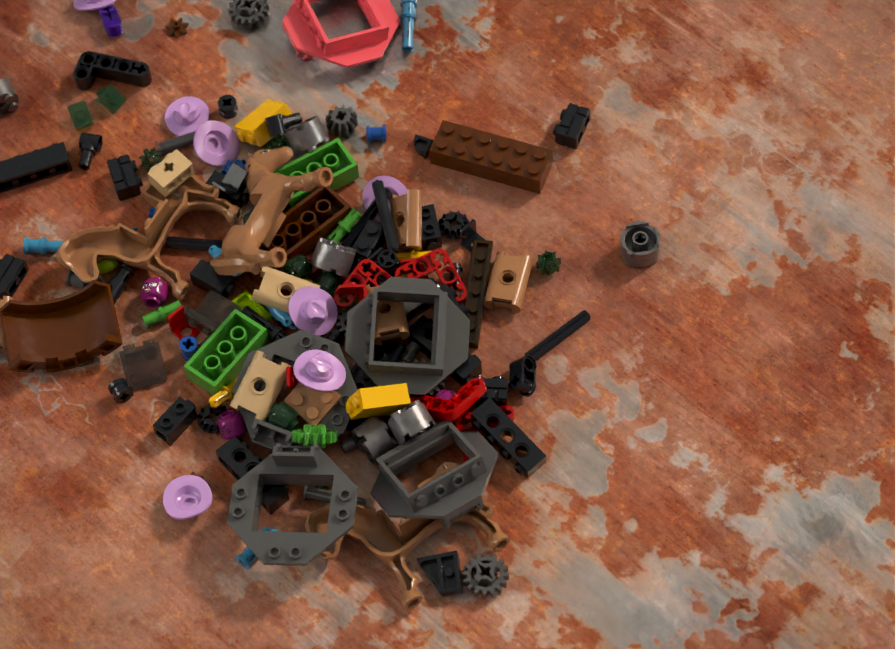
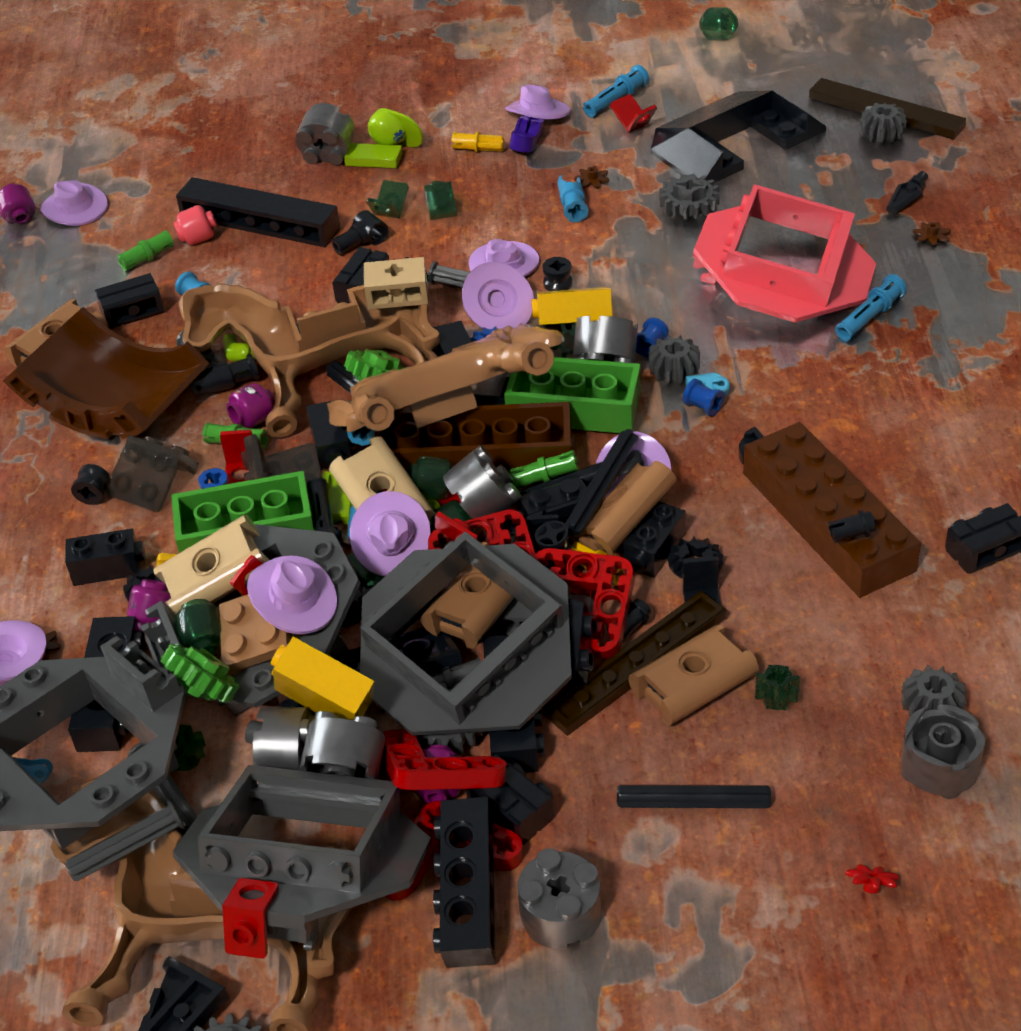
camera: 40 degrees right, 15 degrees down
black beam [73,51,152,91] -> none
black bracket [212,163,248,195] -> none
black pin [264,113,302,137] -> none
black piece [508,355,537,397] -> none
none -> dark grey axle [65,800,184,881]
none -> red bracket [222,878,279,959]
none -> lime tile [344,143,403,169]
none -> bright green gear [344,349,407,381]
none -> lime cap [367,108,423,147]
none -> yellow axle [451,131,505,153]
none -> flat silver brick [517,848,601,949]
none -> dark azure piece [557,175,589,222]
none -> blue bush [636,317,669,357]
none -> medium azure arm [685,372,730,395]
none -> black pin [828,509,876,543]
none -> red plant [845,864,899,894]
none -> dark grey gear [901,664,966,716]

